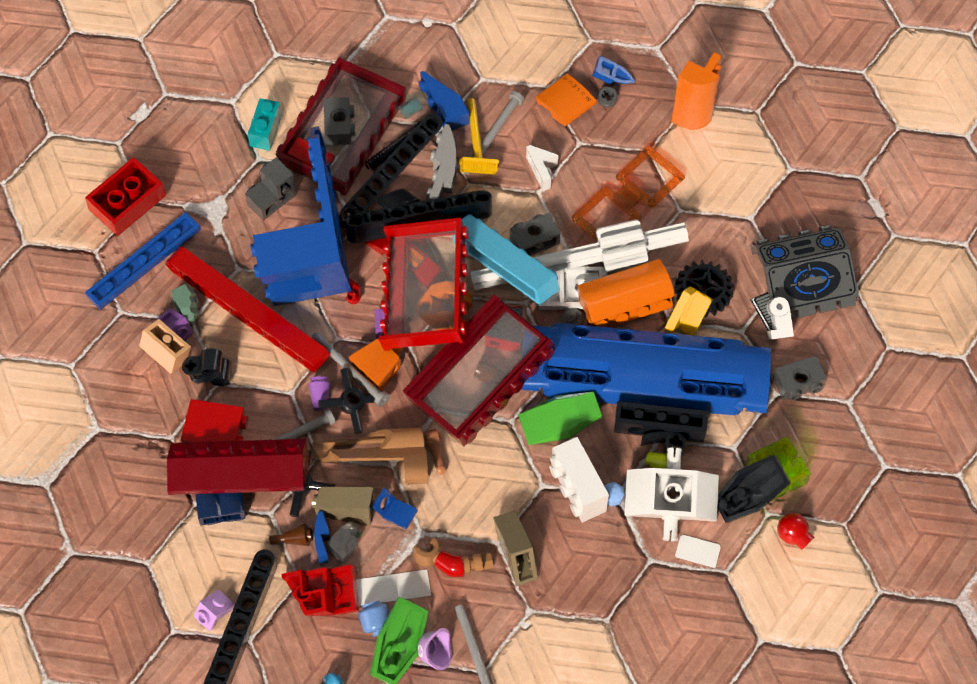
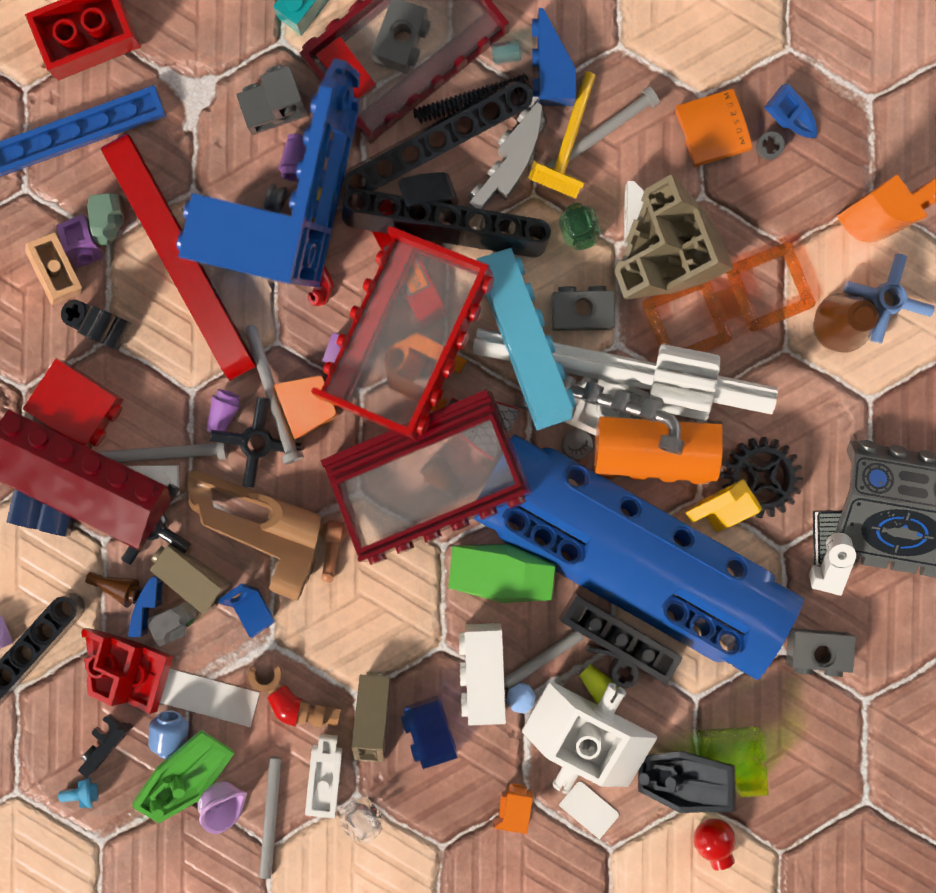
camera: 30 degrees right, 25 degrees up
none -> black plate [77,714,134,778]
none -> medium lavender cone [278,134,306,181]
none -> white hinge [305,734,343,818]
none -> clear head [338,797,383,843]
none -> clear blue brick [401,695,458,769]
none -> orange window [493,783,533,834]
none -> light grey bar [504,630,584,688]
none -> flat silver bar [515,375,685,455]
none -> clear green head [558,203,602,250]
none -> dark tan brick [614,174,734,299]
none -> reddish brown cone [813,293,878,353]
none -> medium blue bar [843,254,935,344]

